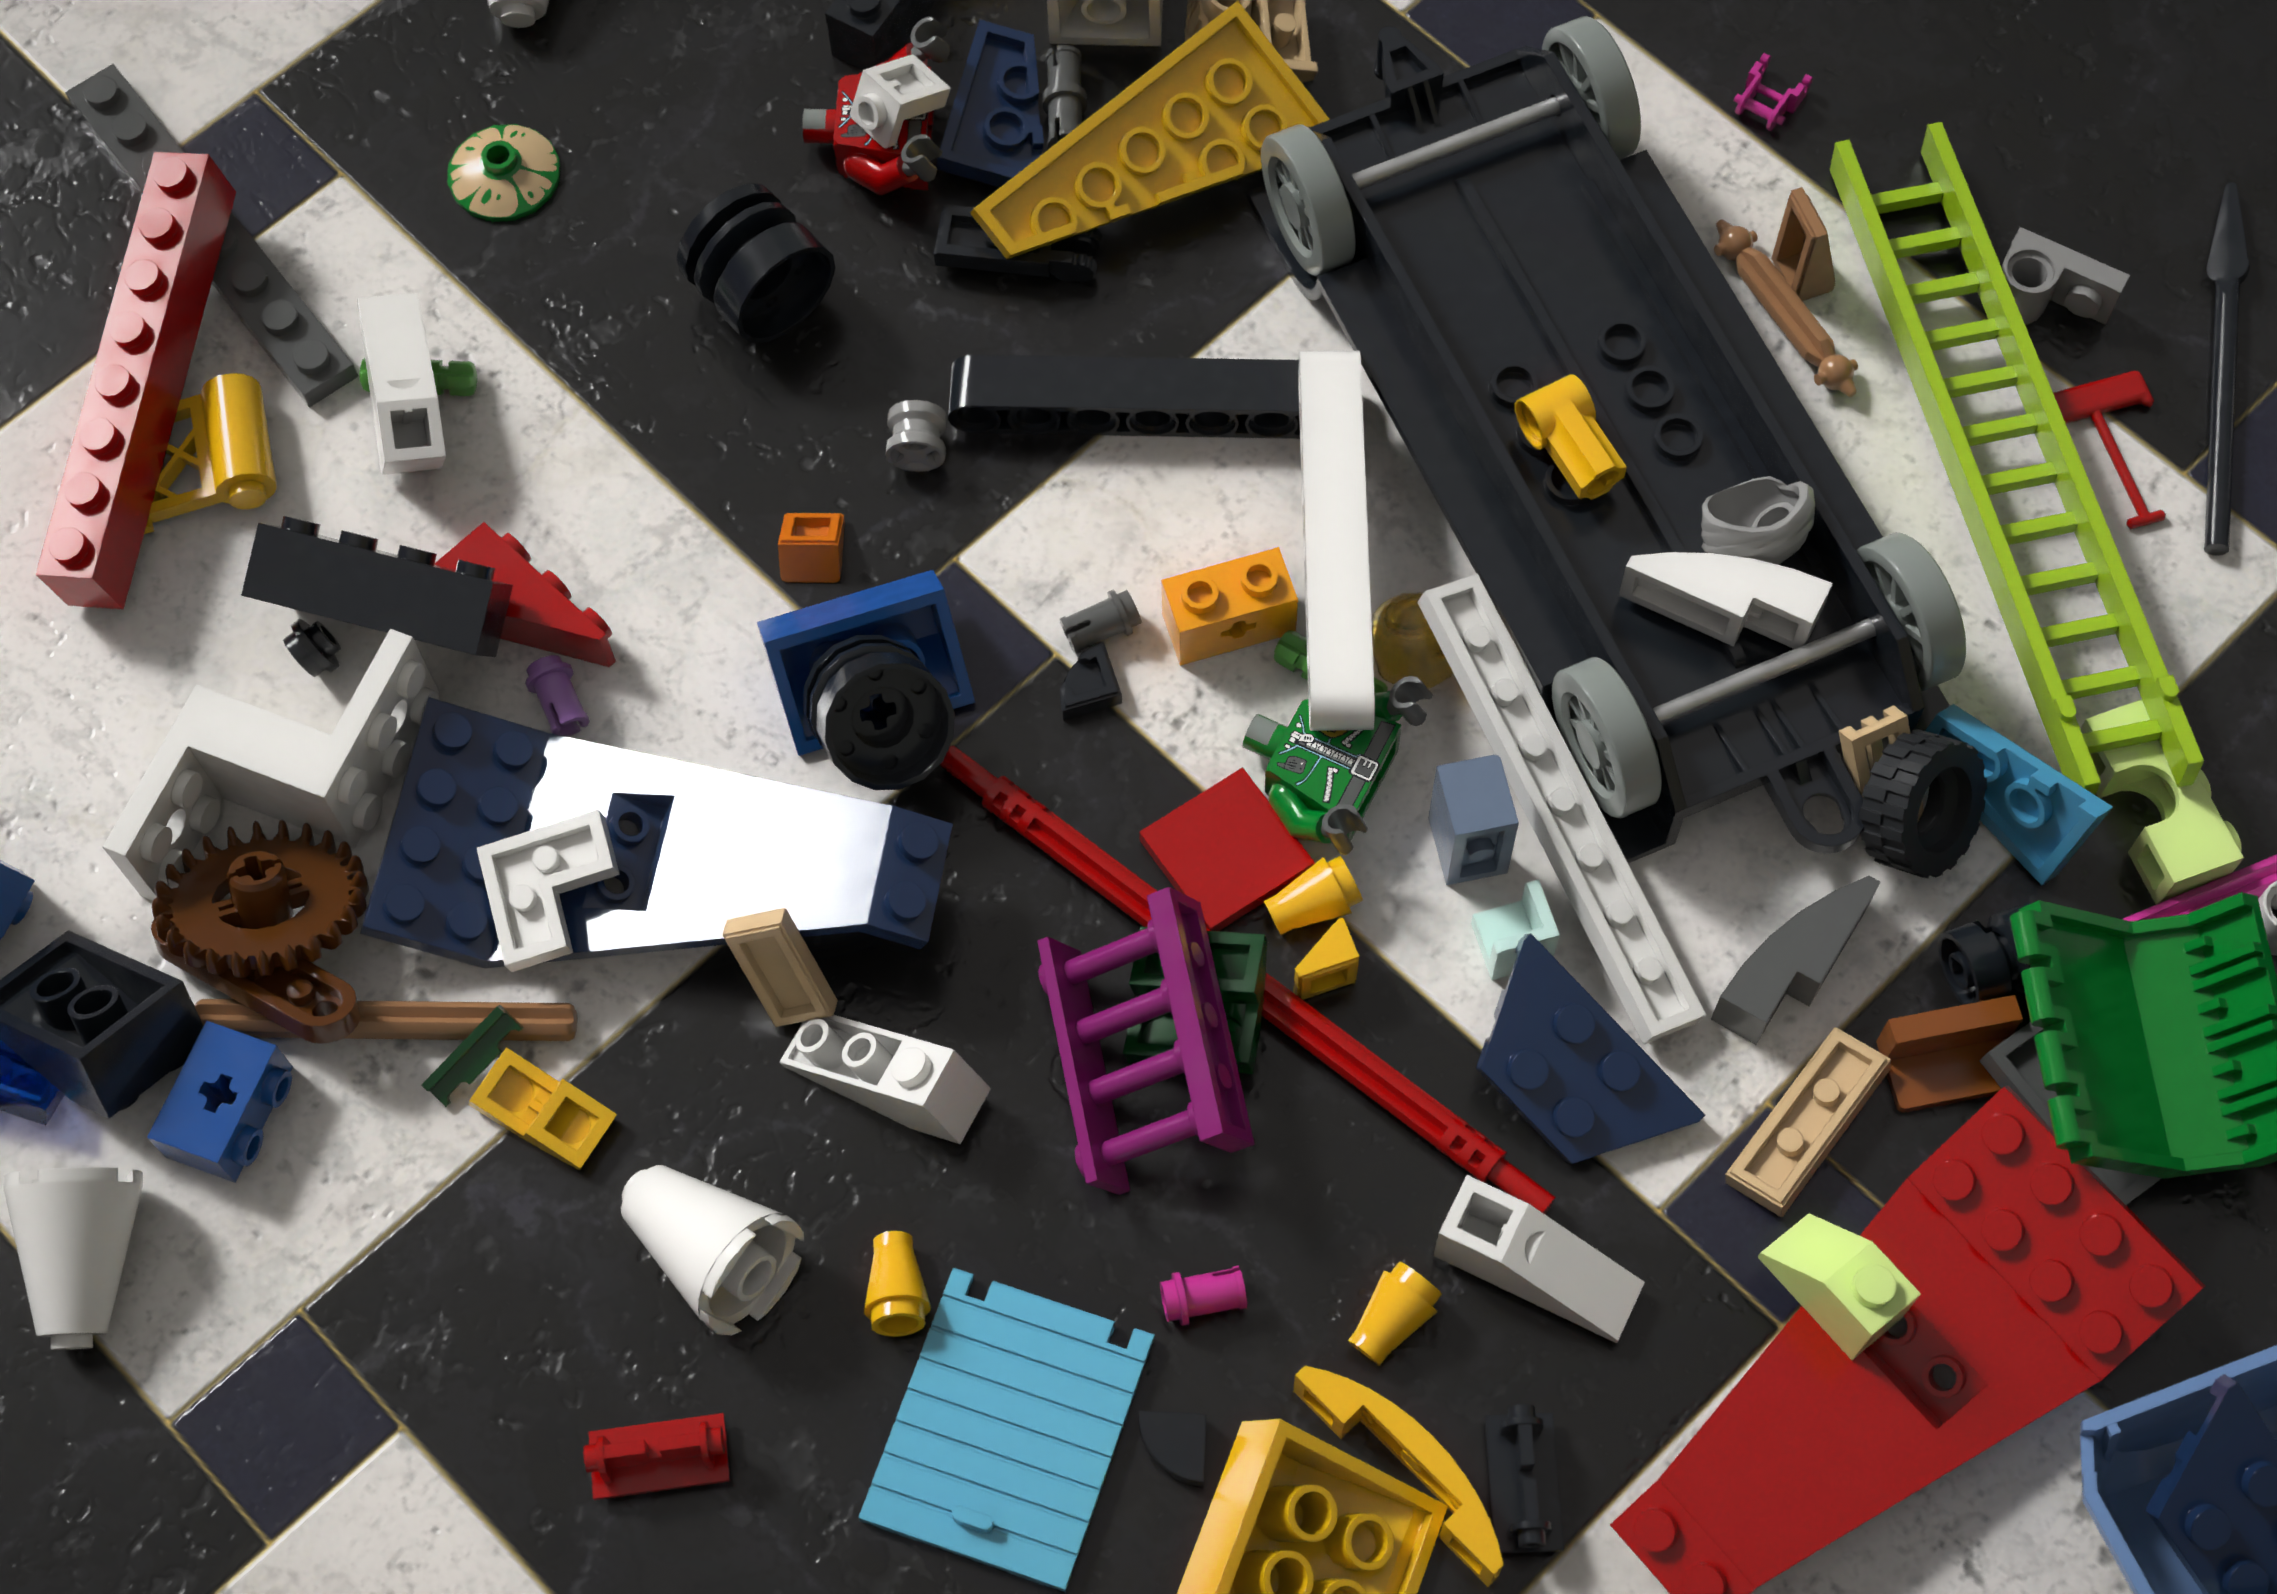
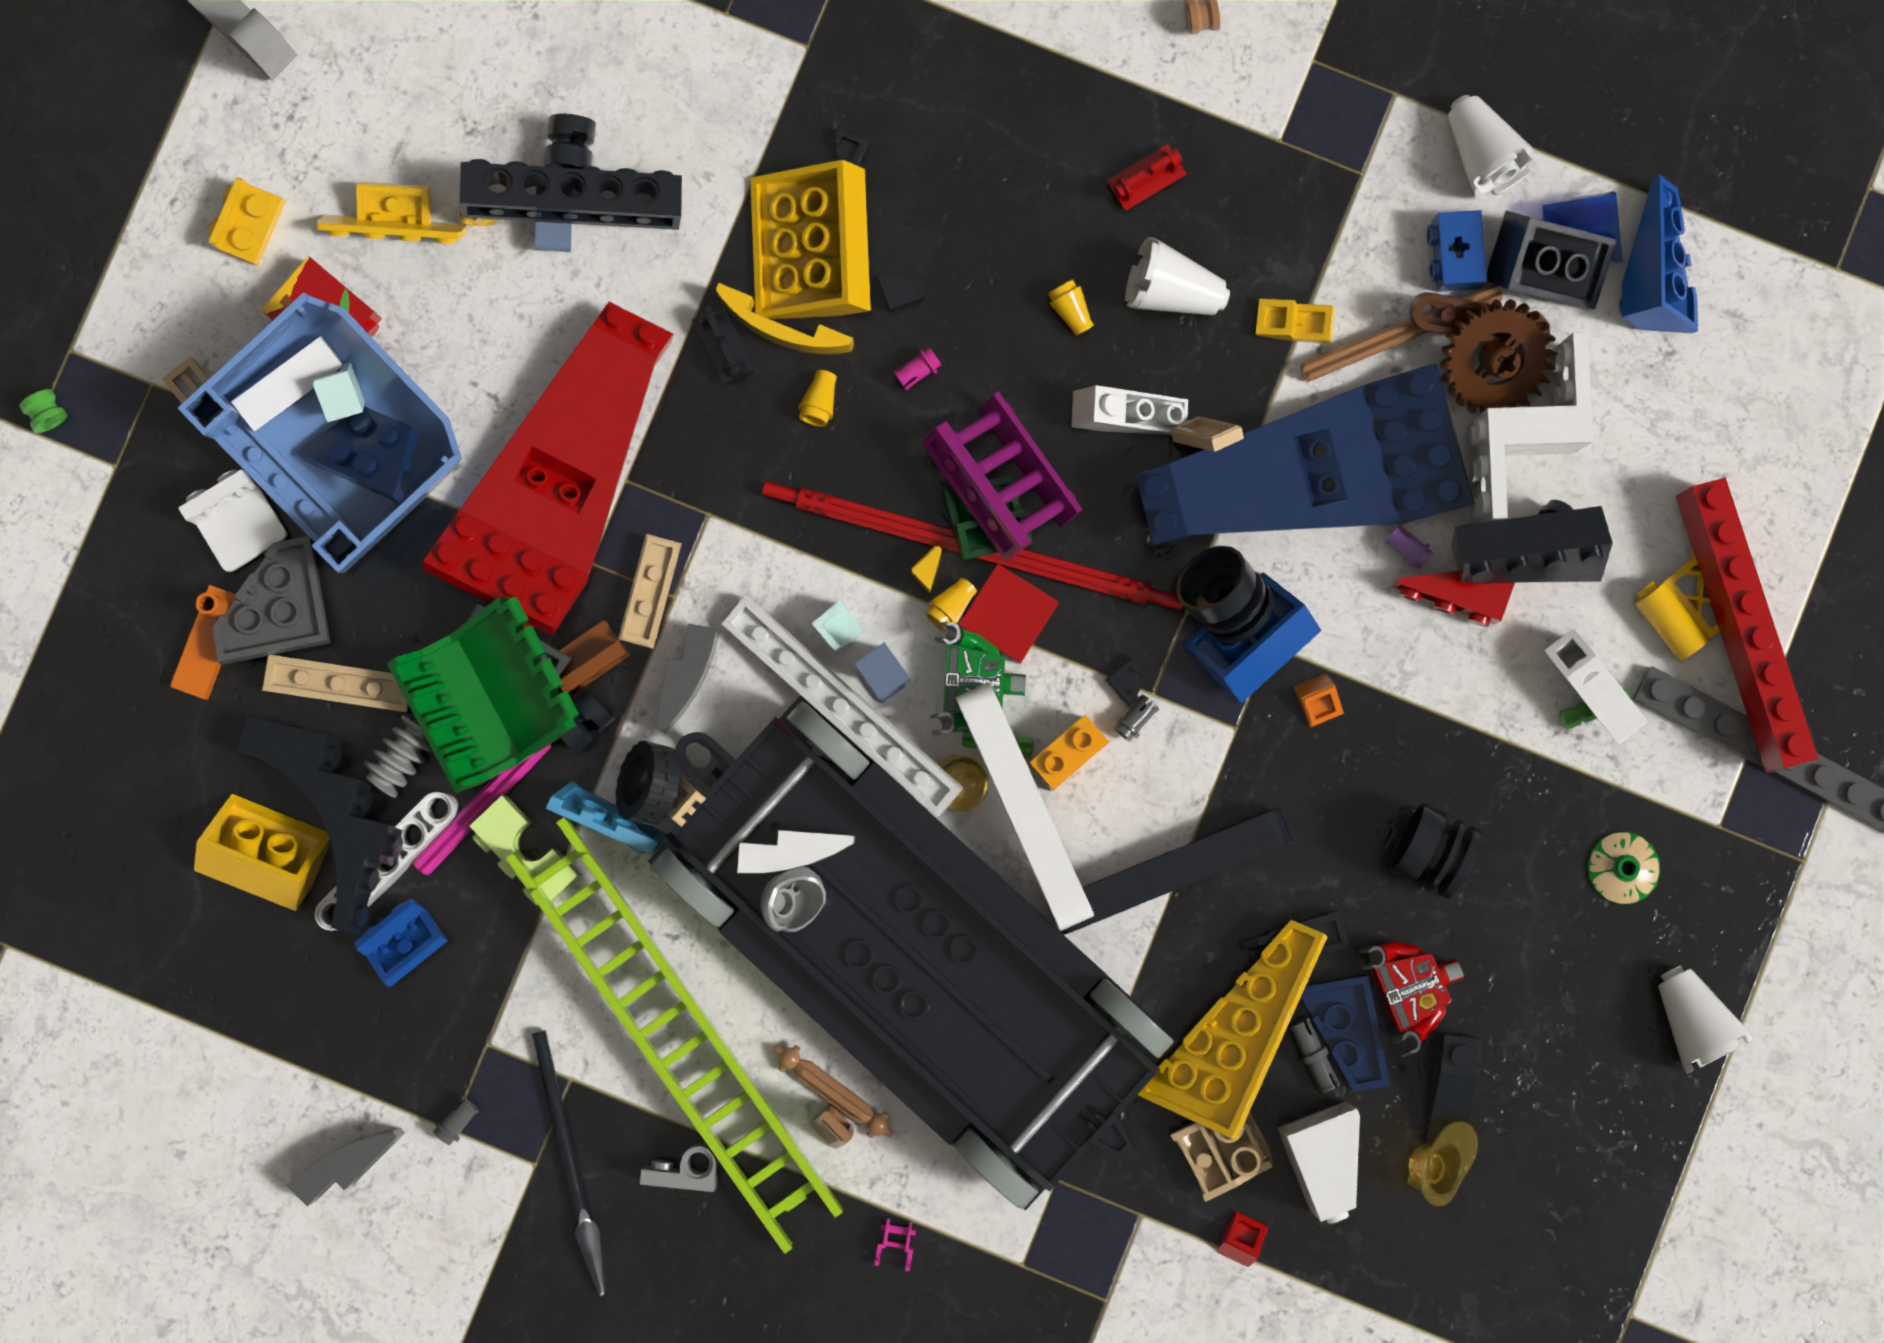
camera: 155 degrees right, 20 degrees up
dark green piece [421,1005,524,1107] -> none
white plate [477,809,620,972] -> none
white bracket [850,54,951,148] -> none
medium azure door [858,1268,1155,1592] -> none
light grey wheel [885,400,947,472] -> none
white slope [1433,1175,1645,1343] -> none
dark blue wing [1476,933,1705,1164] -> none
yellow piece [1515,374,1627,500] -> none
yellowish green slope [1758,1213,1921,1360] -> none
red piece [2053,370,2166,529] -> none

